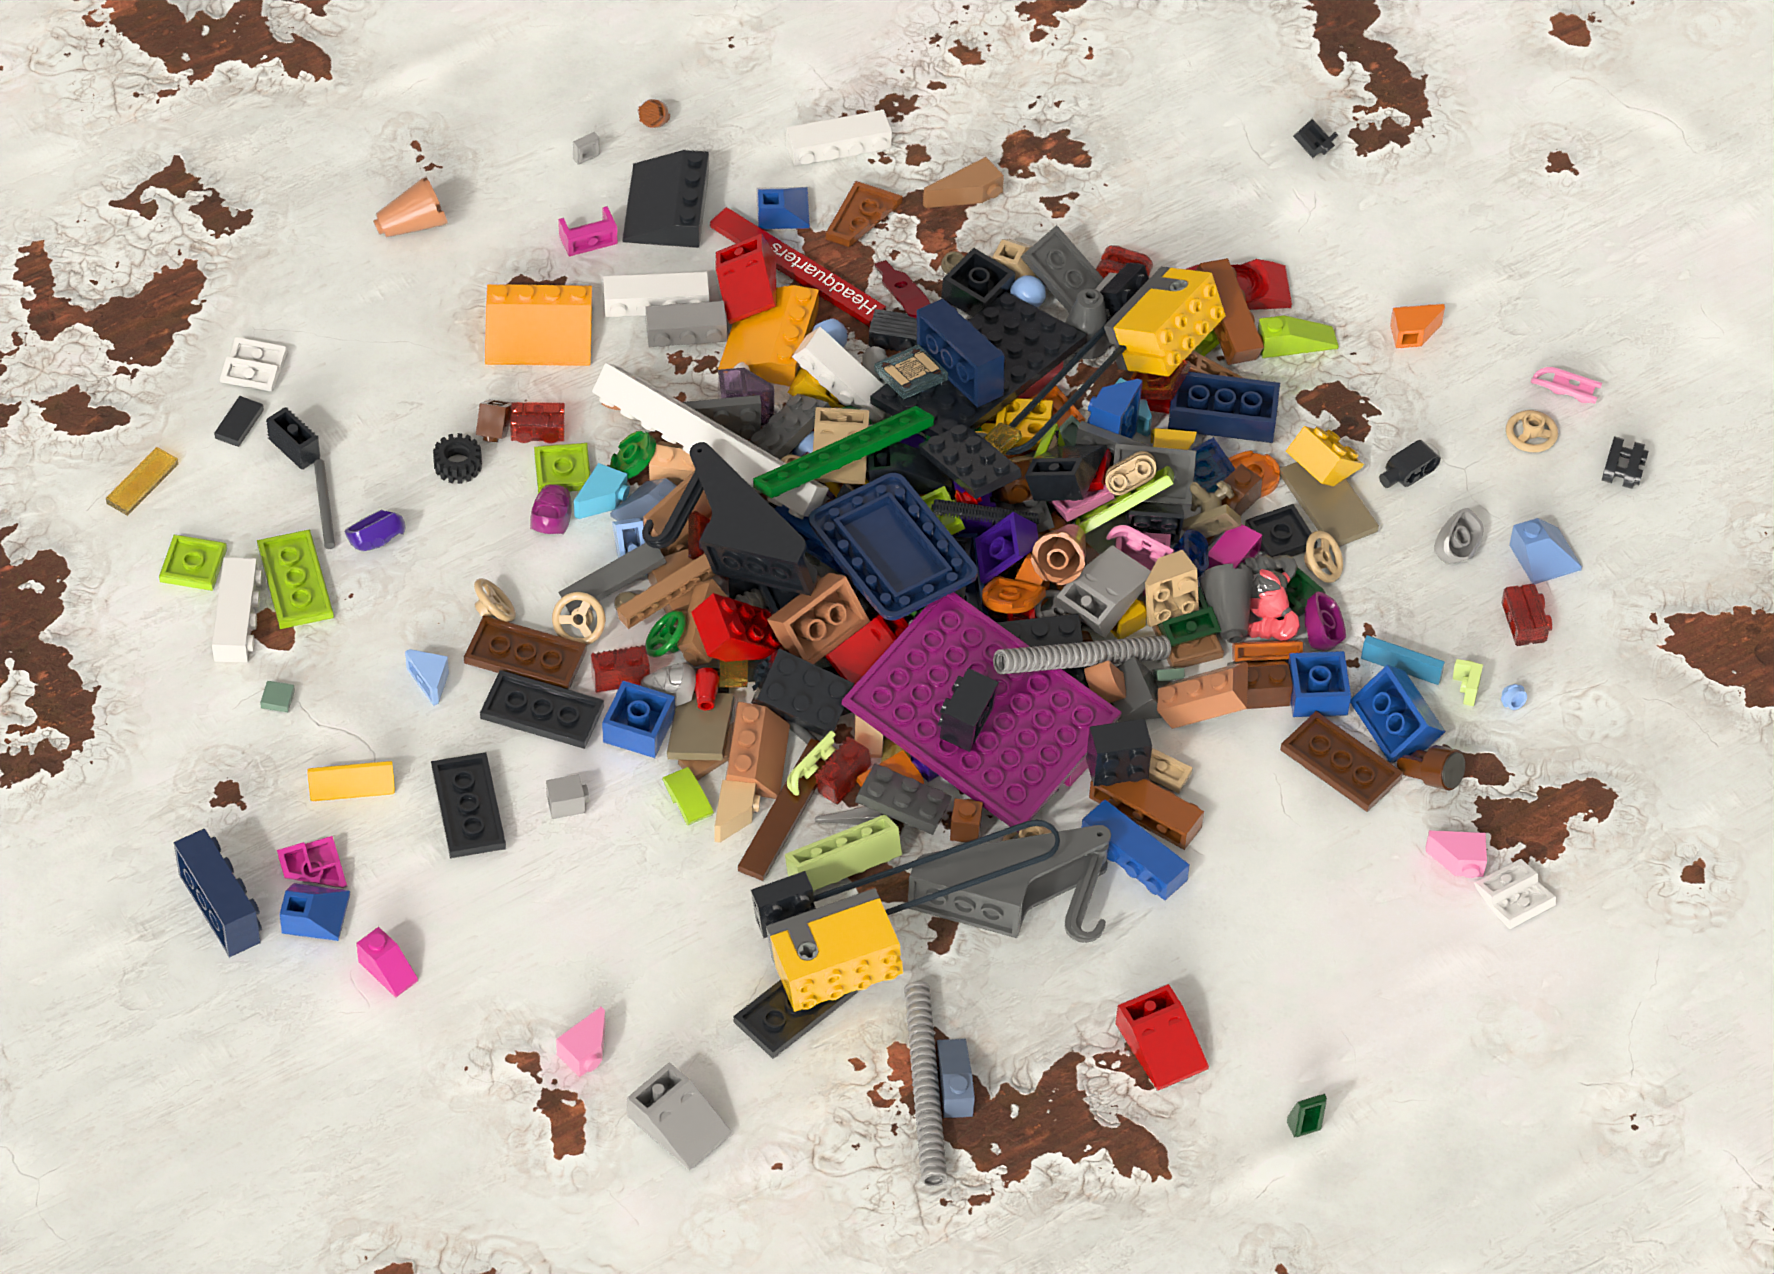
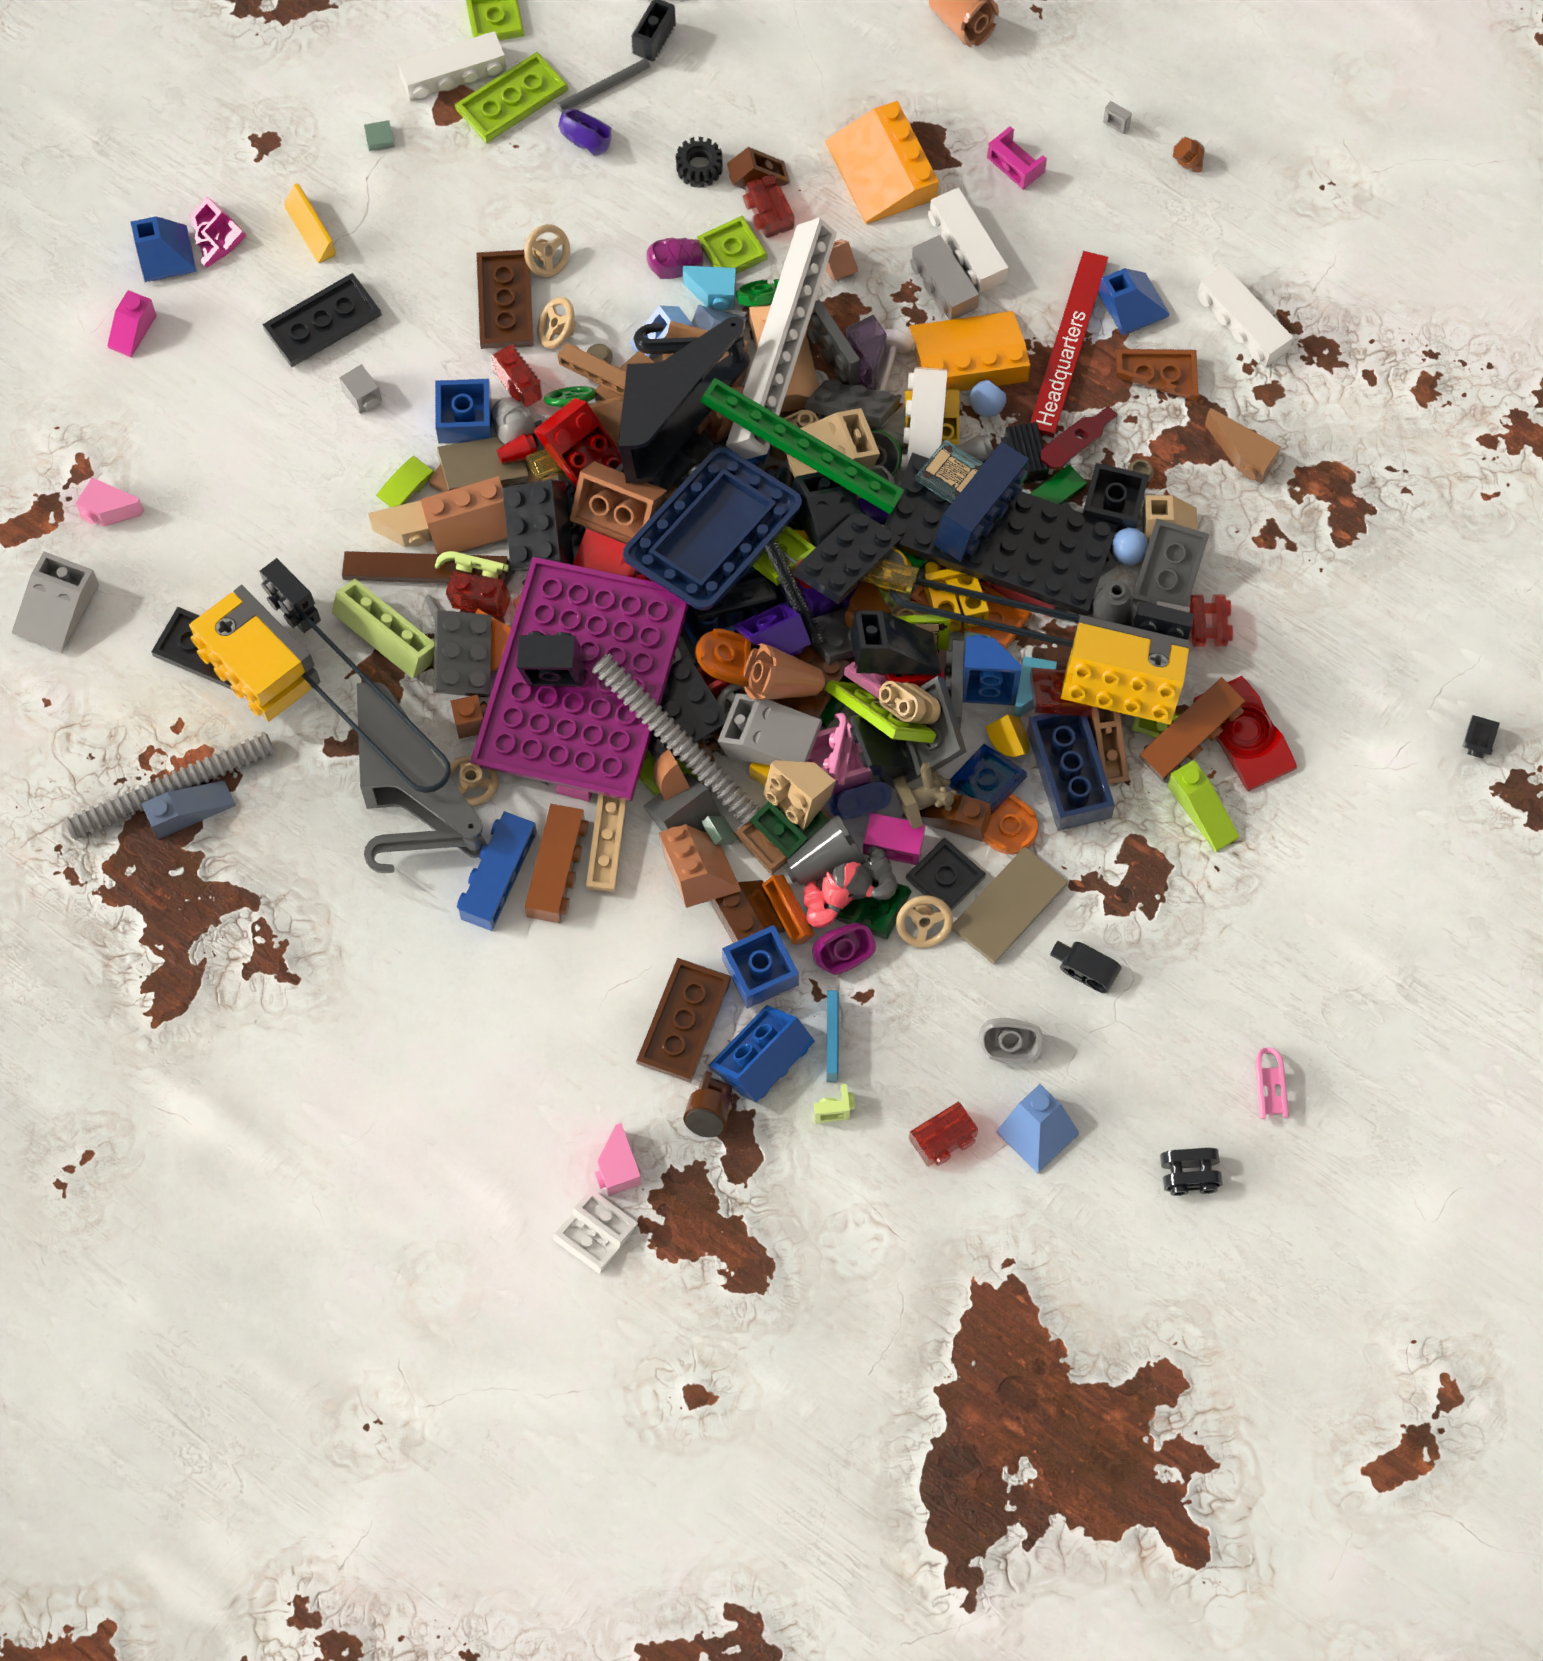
camera: 70 degrees right, 15 degrees up
dark blue brick [173,828,262,957] -> none
light blue slope [405,649,449,706] -> none
black plate [480,670,604,749] -> none
dark grey tile [558,543,667,614] -> none
black slope [622,150,709,248] -> none
red slope [716,234,776,324] -> none
black brick [1086,719,1152,787] -> none
red slope [1115,984,1209,1091] -> none
yellow slope [1286,426,1364,487] -> none
dark green slope [1287,1094,1327,1137] -> none
orange slope [1390,304,1445,348] -> none
light blue plate [1501,684,1527,710] -> none
tan piece [1506,410,1558,452] -> none

